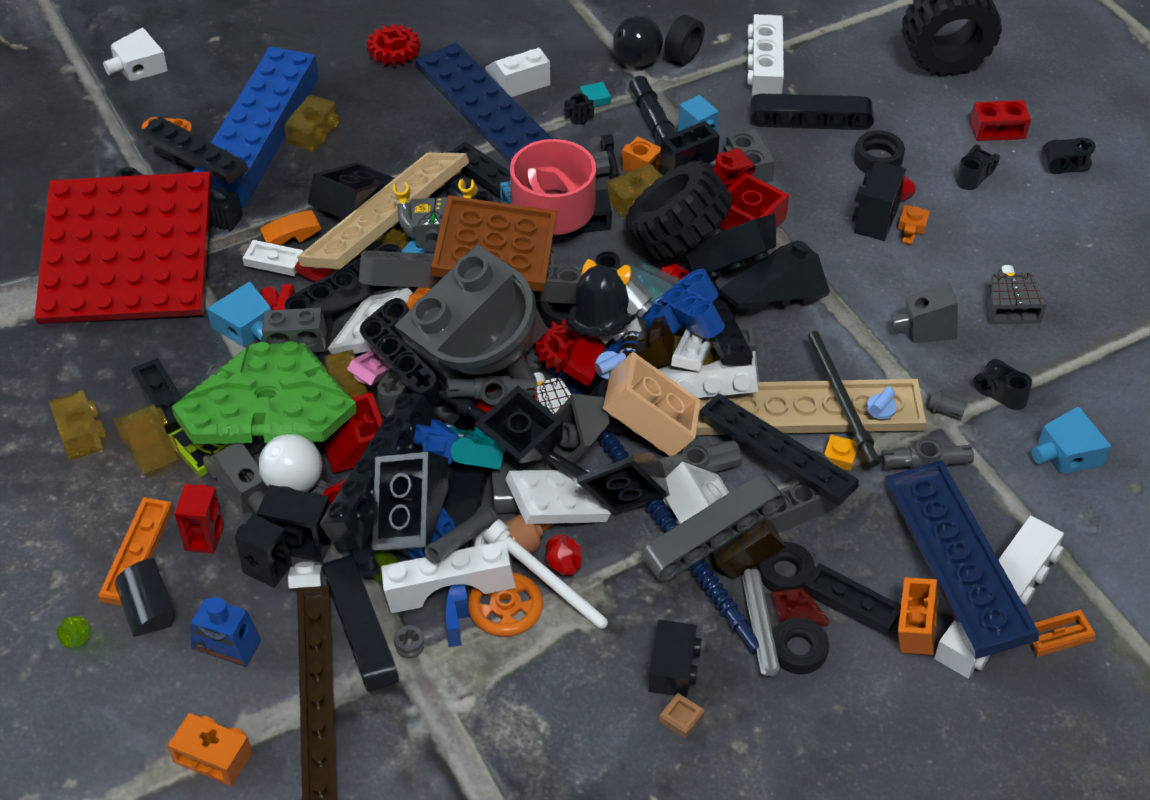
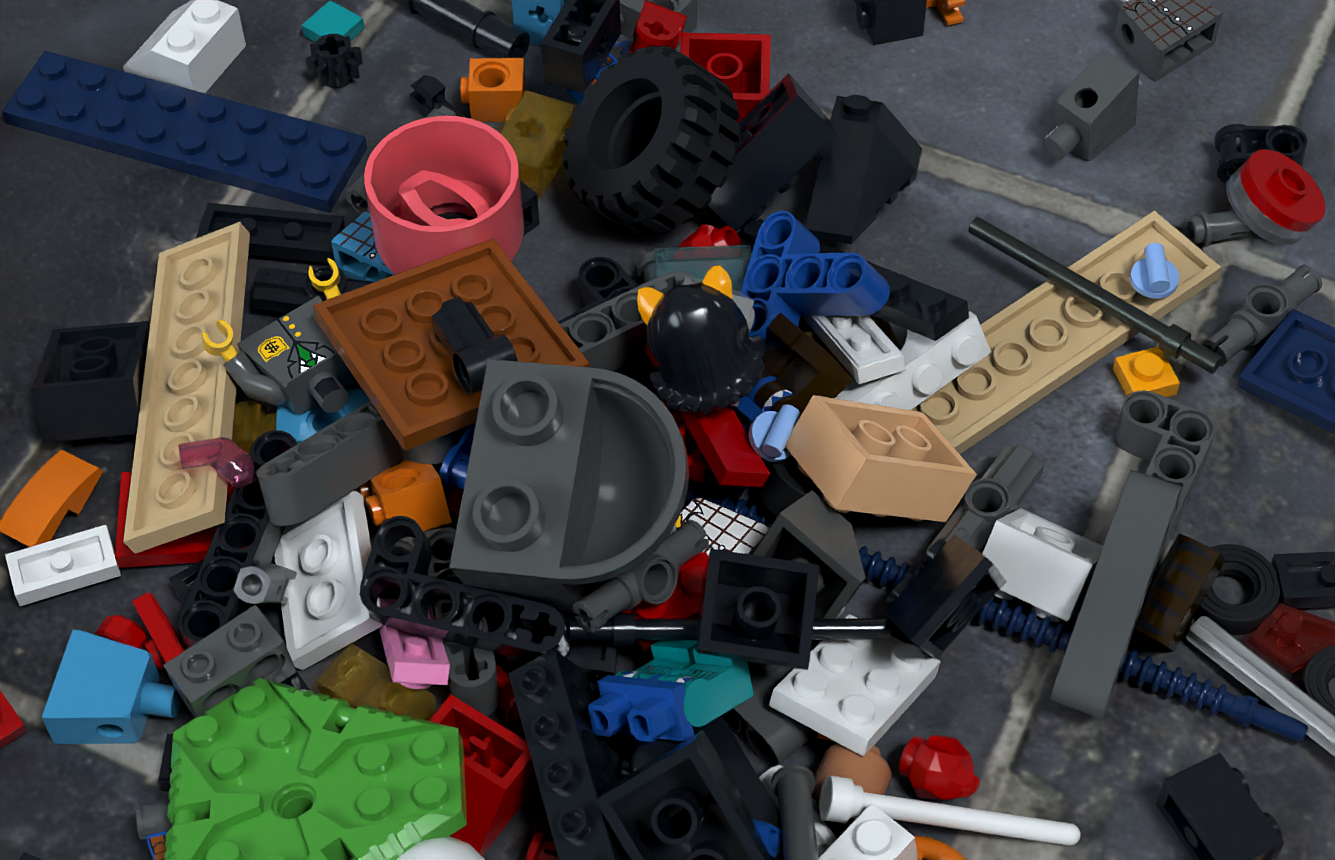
camera: 35 degrees left, 5 degrees up
black plate [699,393,859,506] -> none
none -> clear pink arm [179,437,255,488]
none -> flat silver bar [233,563,297,605]
none -> black piece [432,297,518,395]
none -> red piece [1226,149,1325,246]

